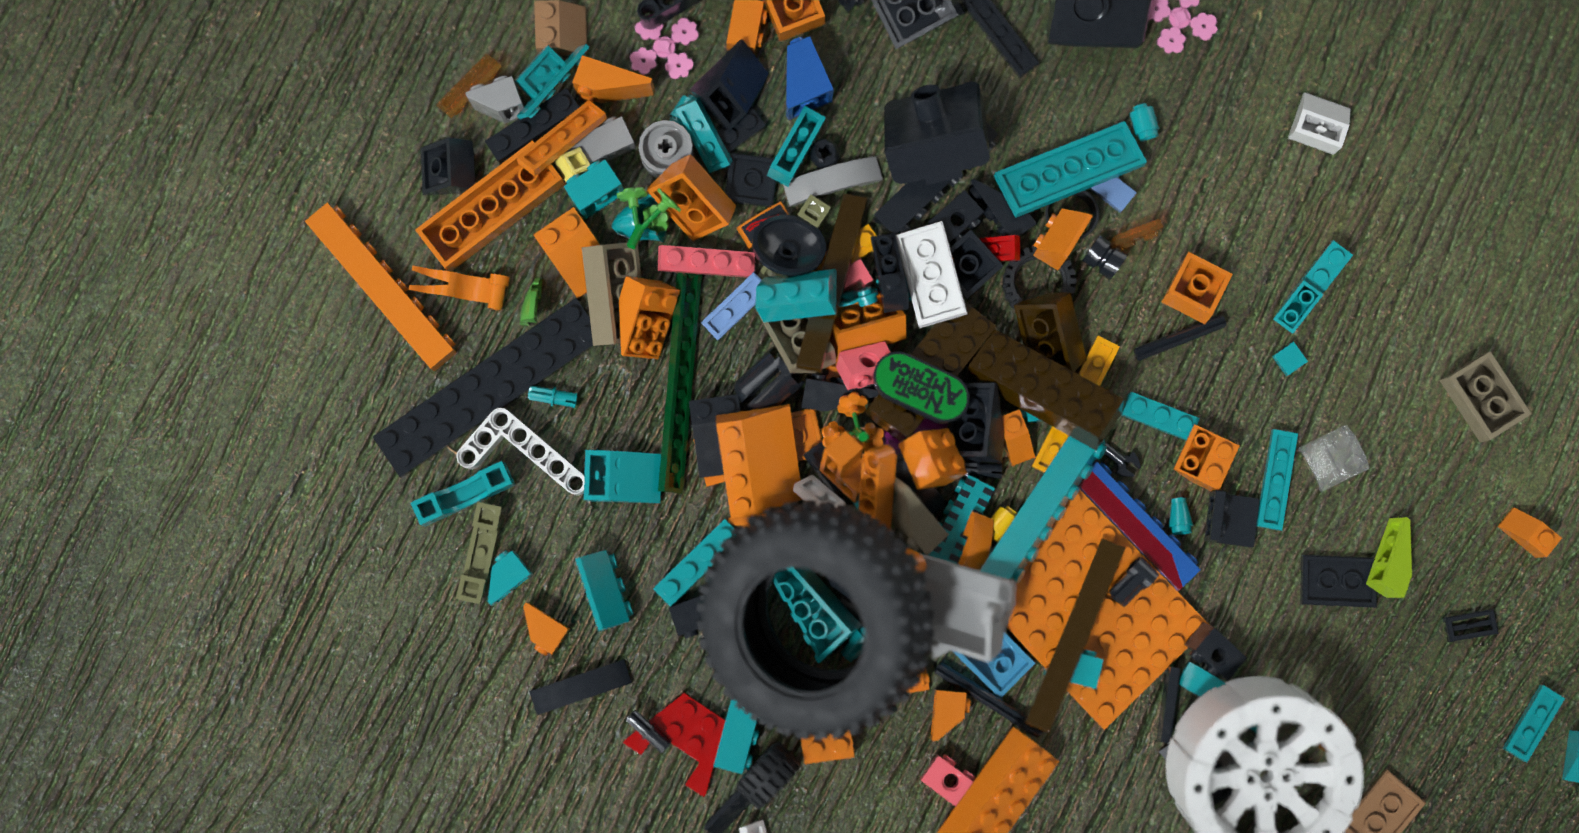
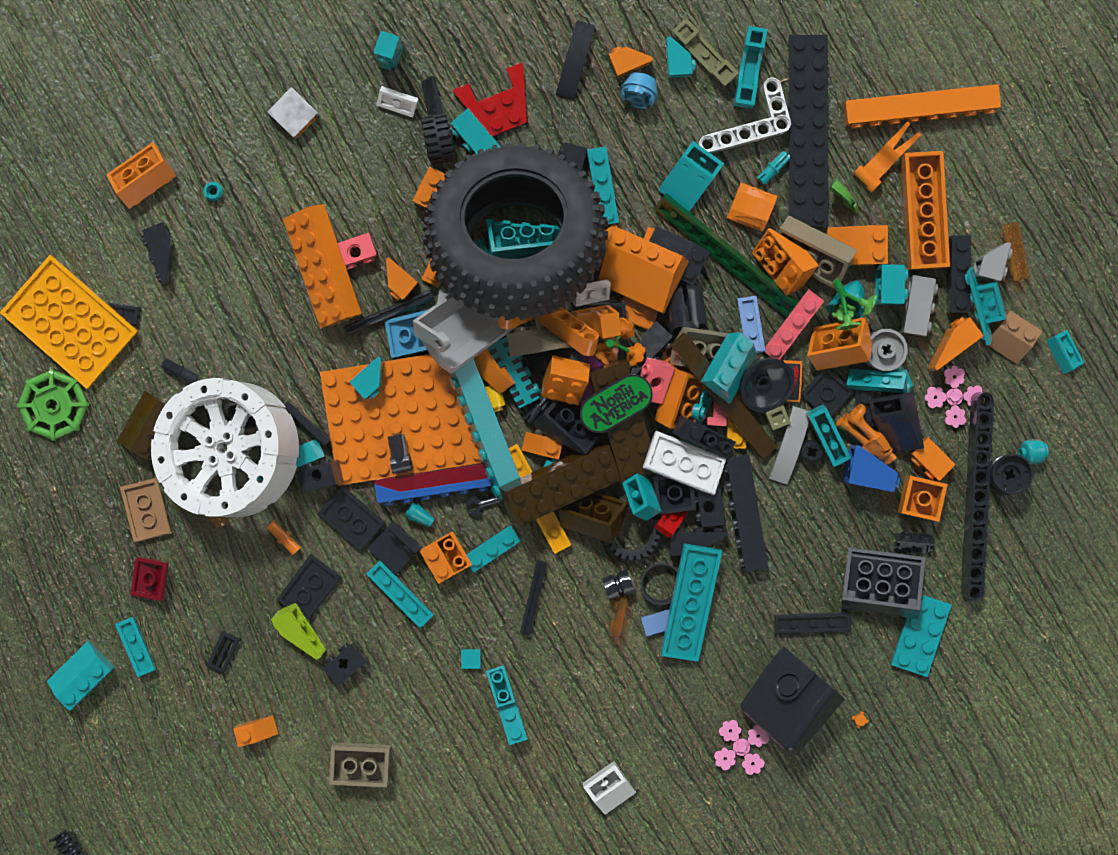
camera: 125 degrees right, 5 degrees up
black slope [420,137,476,196] -> none
orange plate [517,100,607,177] -> none
light yellow slope [555,147,591,181] -> none
teal slope [575,550,634,631] -> none
black axle [626,710,672,754] -> none
black piece [884,81,990,185] -> none
dark brown tile [1026,539,1125,733] -> none
orange slope [1033,208,1093,270] -> none
teal brick [1130,103,1159,141] -> none
orange brick [1161,252,1233,324] -> none
clear slope [1298,425,1369,492] -> none
none -> dark red slope [130,557,169,601]
none -> orange pin [266,519,301,555]
none -> black tile [317,485,386,552]
none -> black brick [323,642,368,686]
none -> dark azure cone [620,73,658,109]
none -> teal brick [622,473,661,521]
none -> orange slope [726,183,777,232]
none -> orange piece [836,404,896,465]

